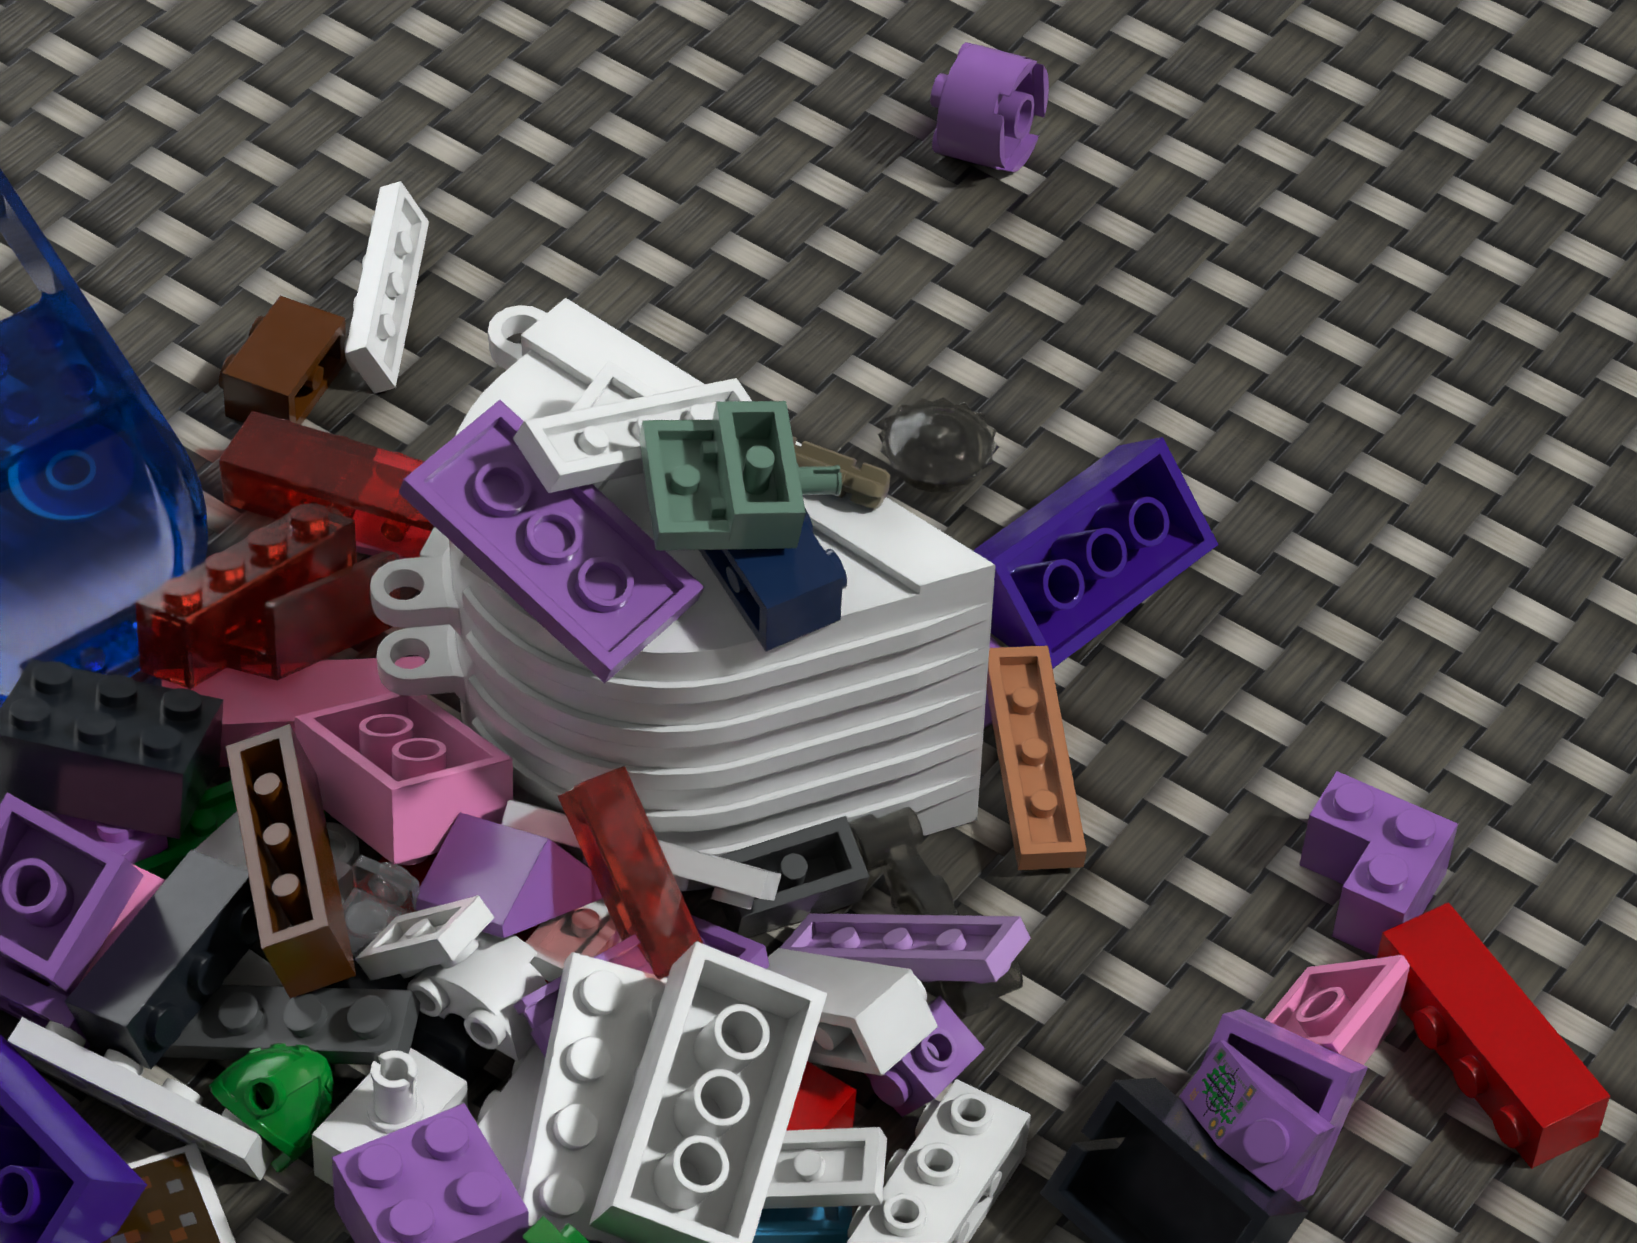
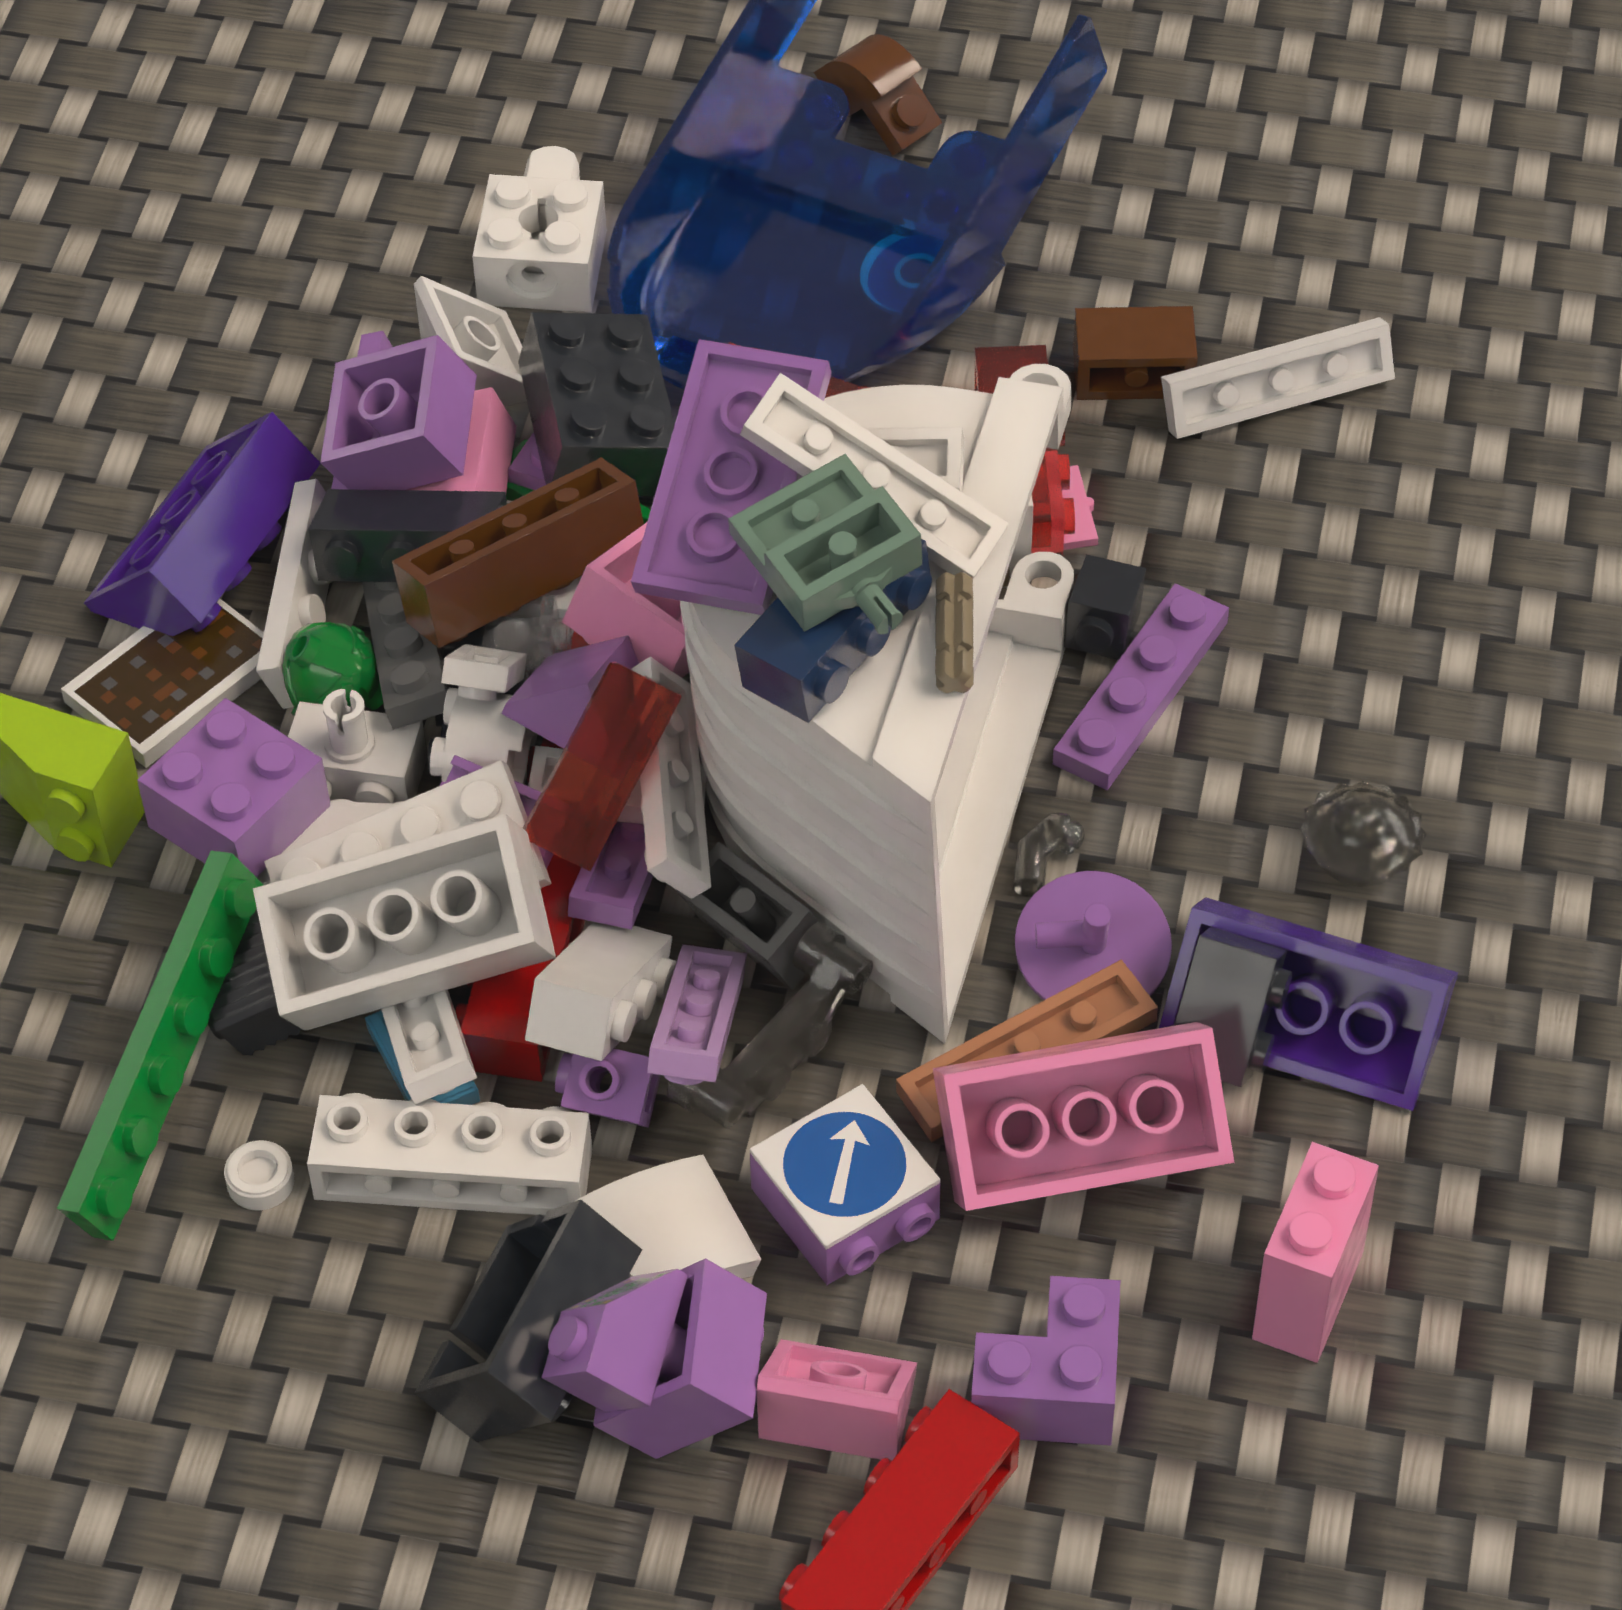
camera: 70 degrees right, 5 degrees up
none -> white slope [574,1155,761,1279]
none -> piece [749,1084,940,1285]
none -> bright pink brick [932,1022,1234,1211]
none -> black brick [1174,927,1292,1087]
none -> bright pink brick [1252,1142,1379,1363]

